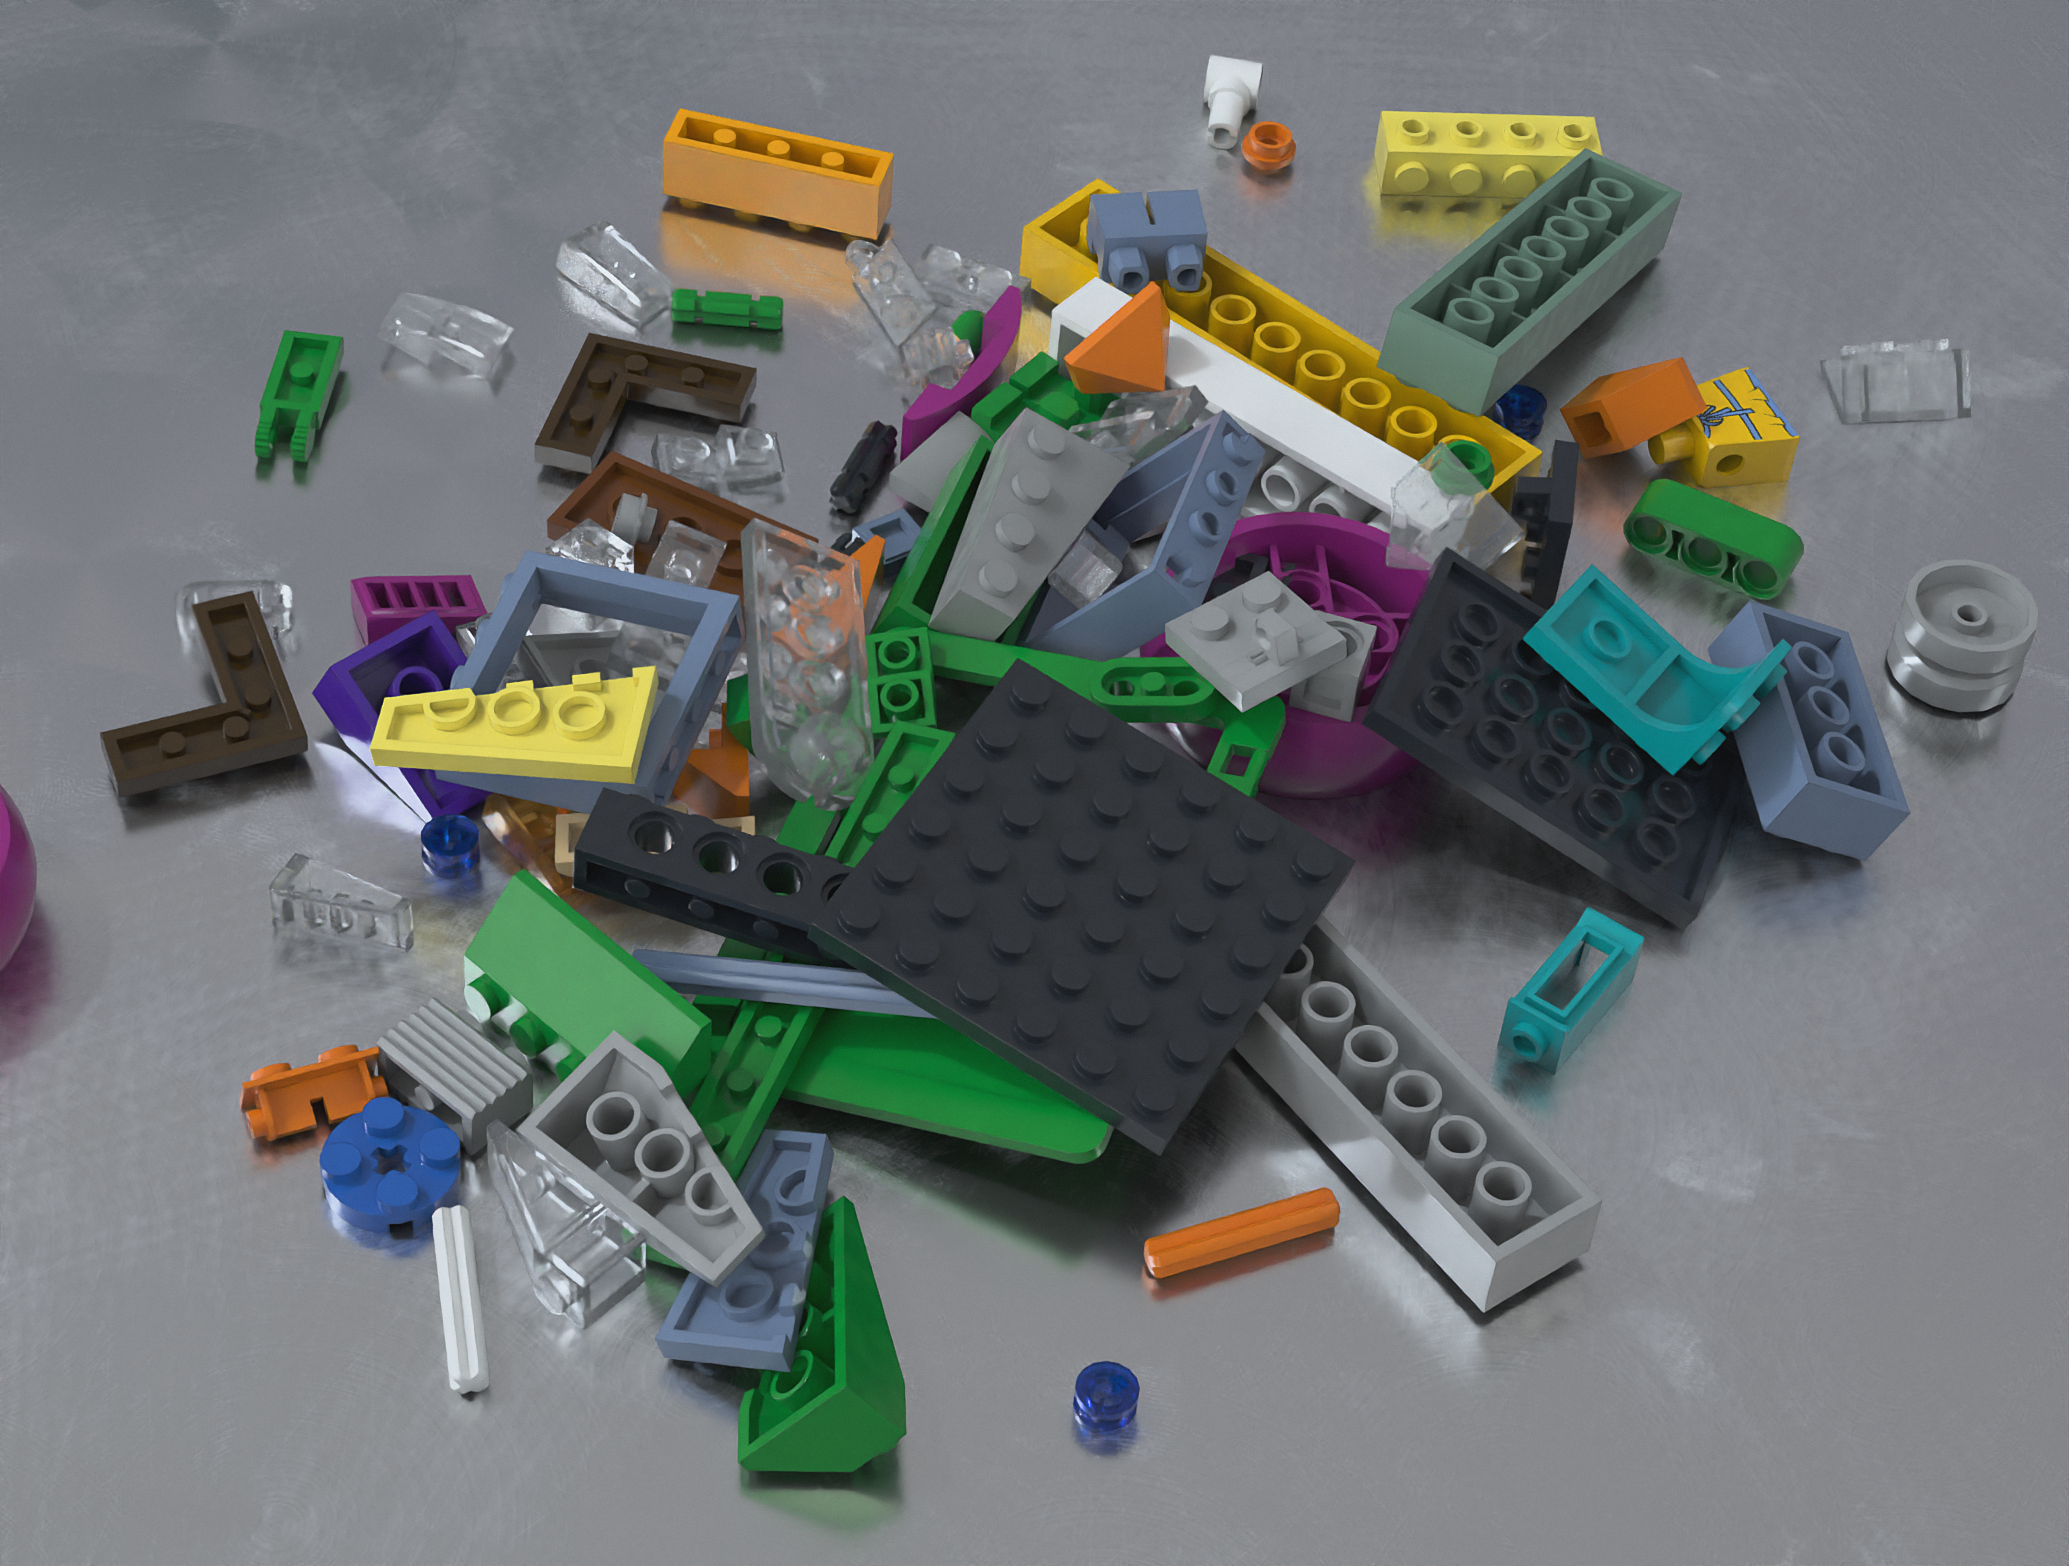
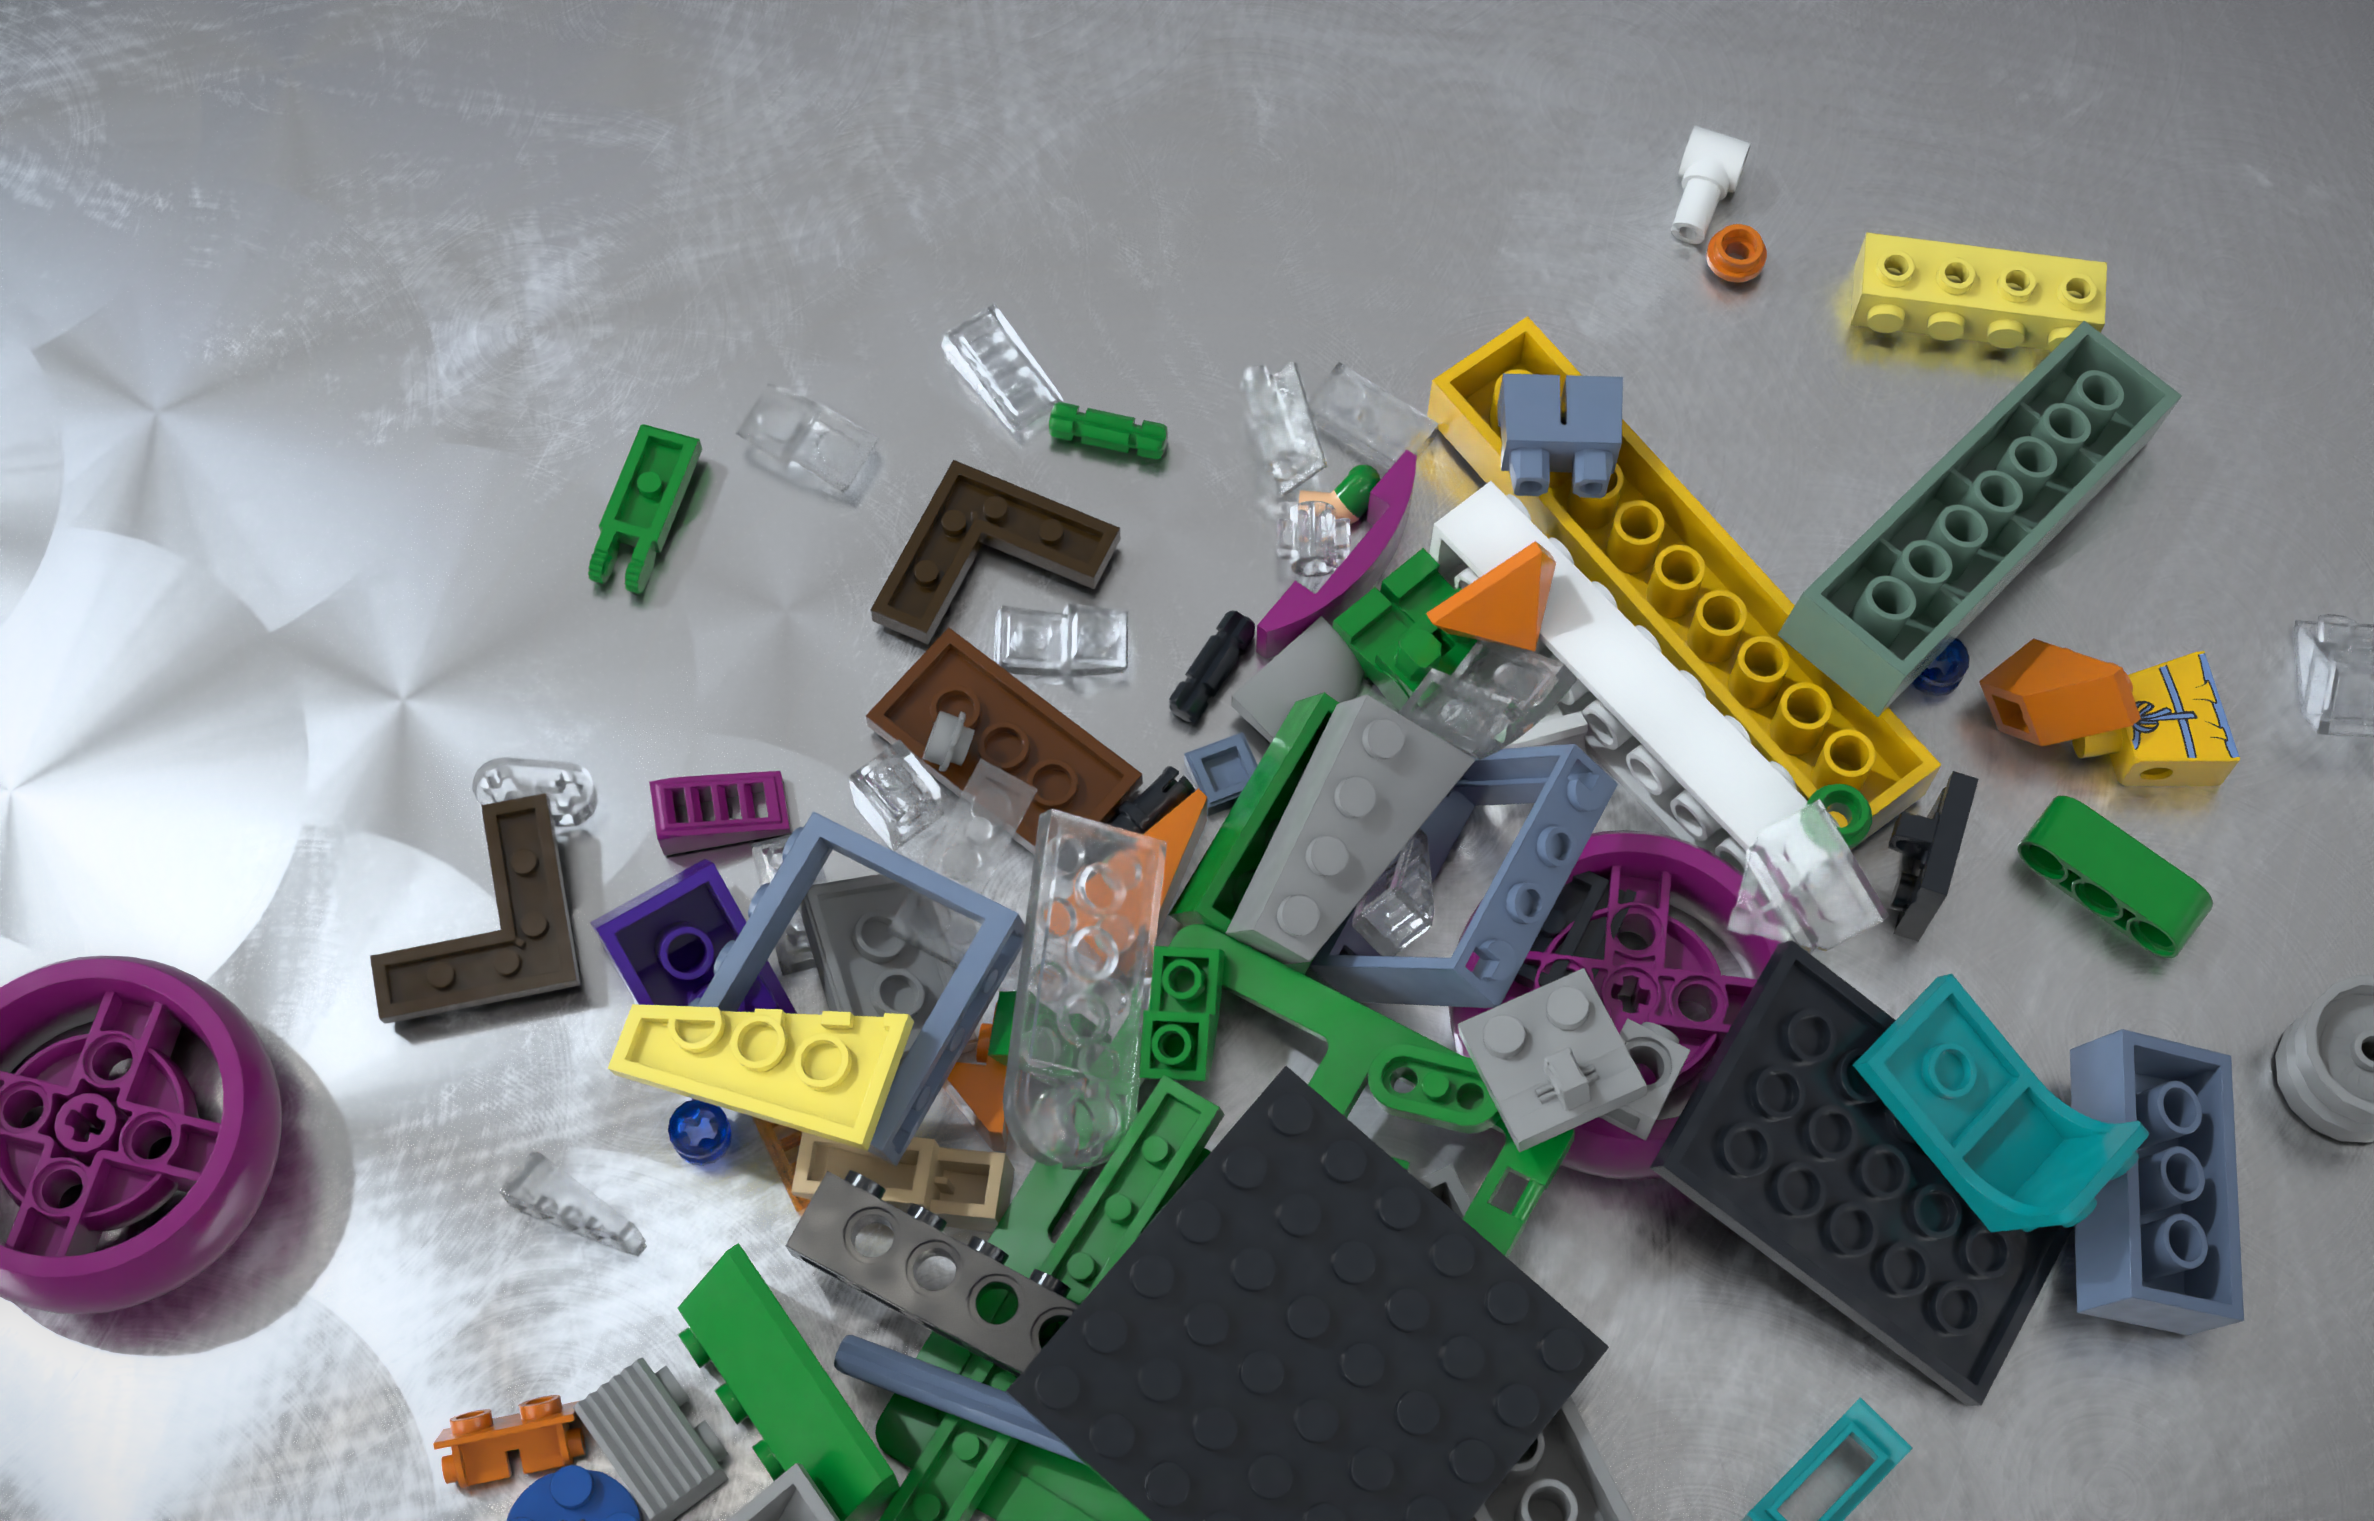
camera: 15 degrees right, 20 degrees up
light orange brick [663,108,894,240] -> none

